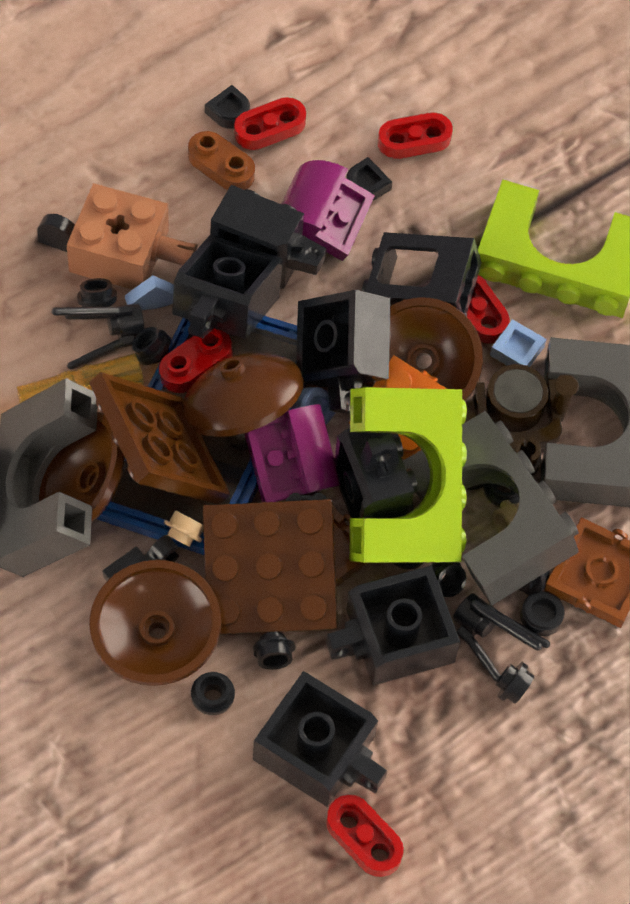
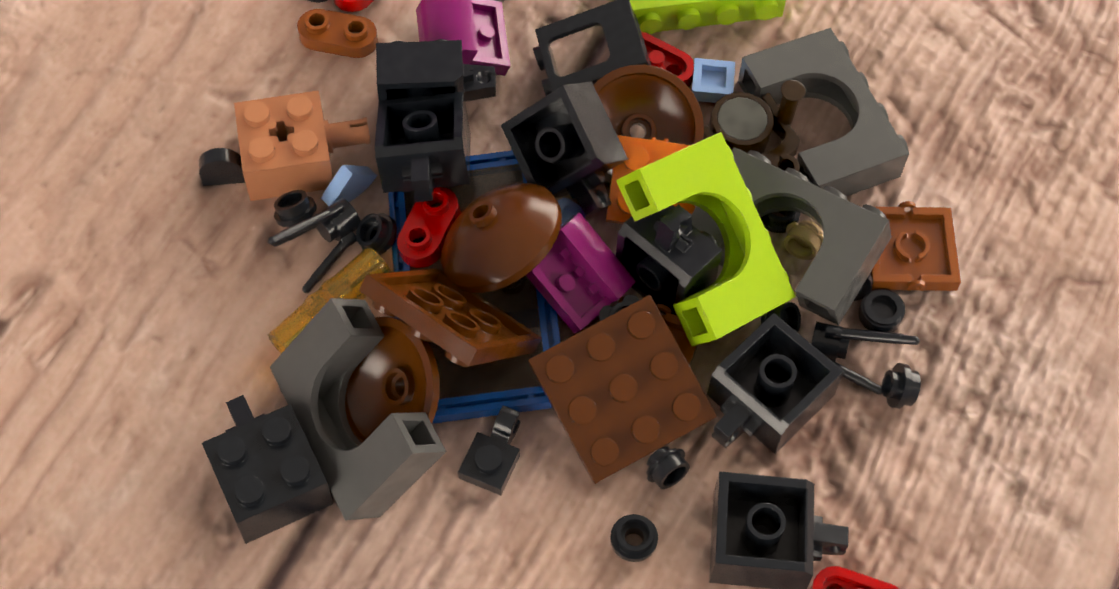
camera: 25 degrees left, 0 degrees up
reddish brown dish [89,560,221,686] -> none
tan plate [164,510,204,547] -> none

